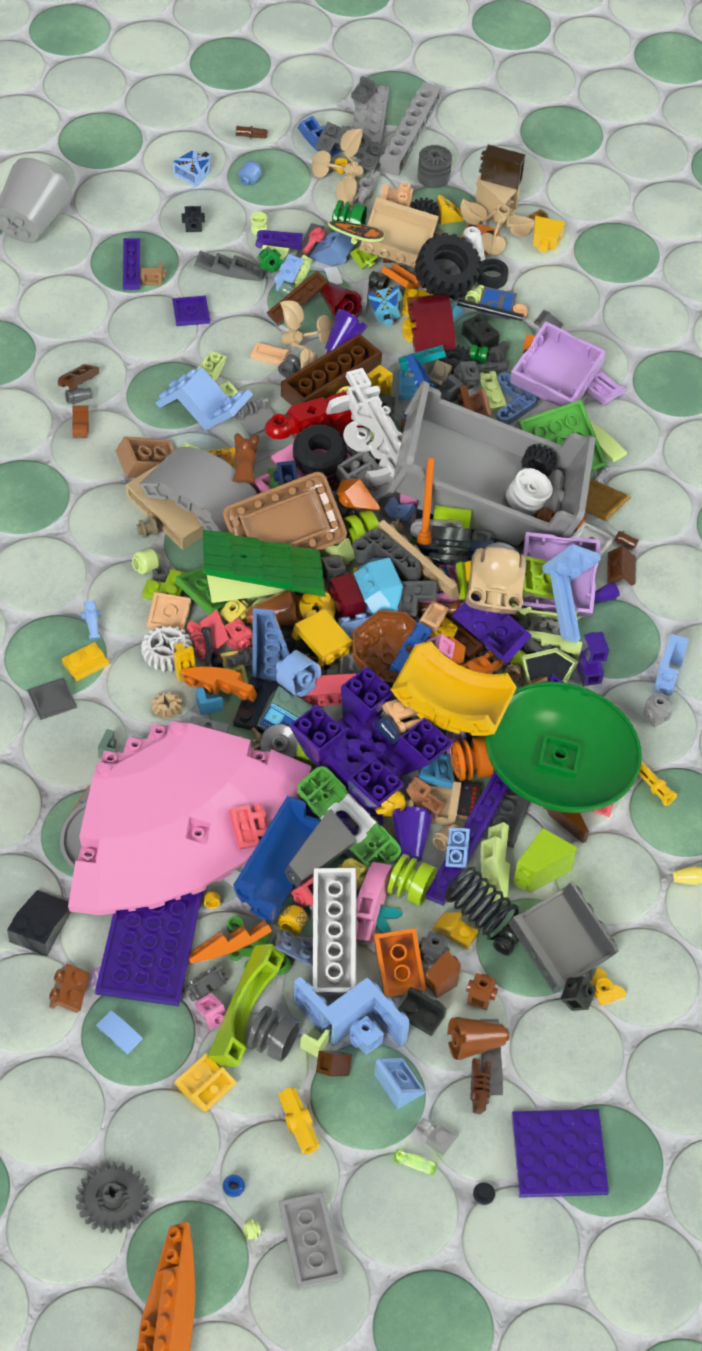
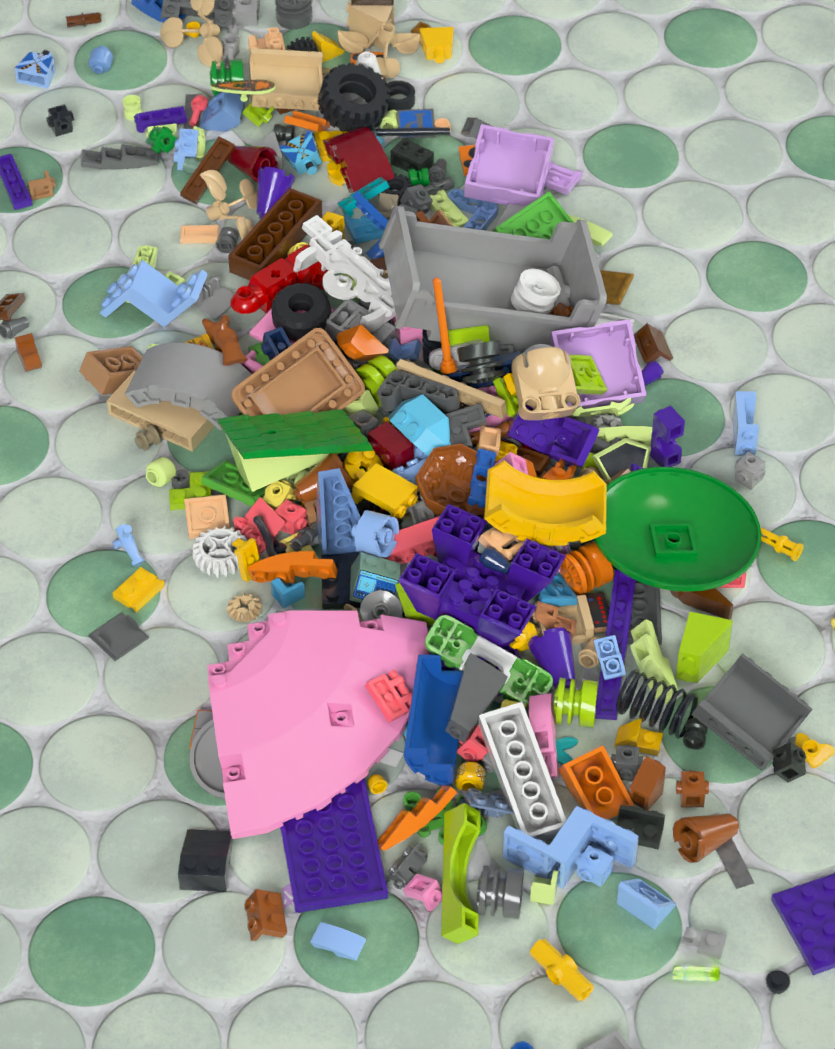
camera: 15 degrees left, 5 degrees down
sand green bracket [98,729,118,759] -> none
dark purple tile [172,295,210,326] -> none
yellow slope [174,1053,237,1113] -> none
reddish brown panel [316,1050,352,1076] -> none
reddish brown hinge [470,1058,491,1115] -> none
black tyre [521,444,557,477] -> none
light blue bracket [542,544,601,643] -> none
reddish brown pin [614,531,639,550] -> none

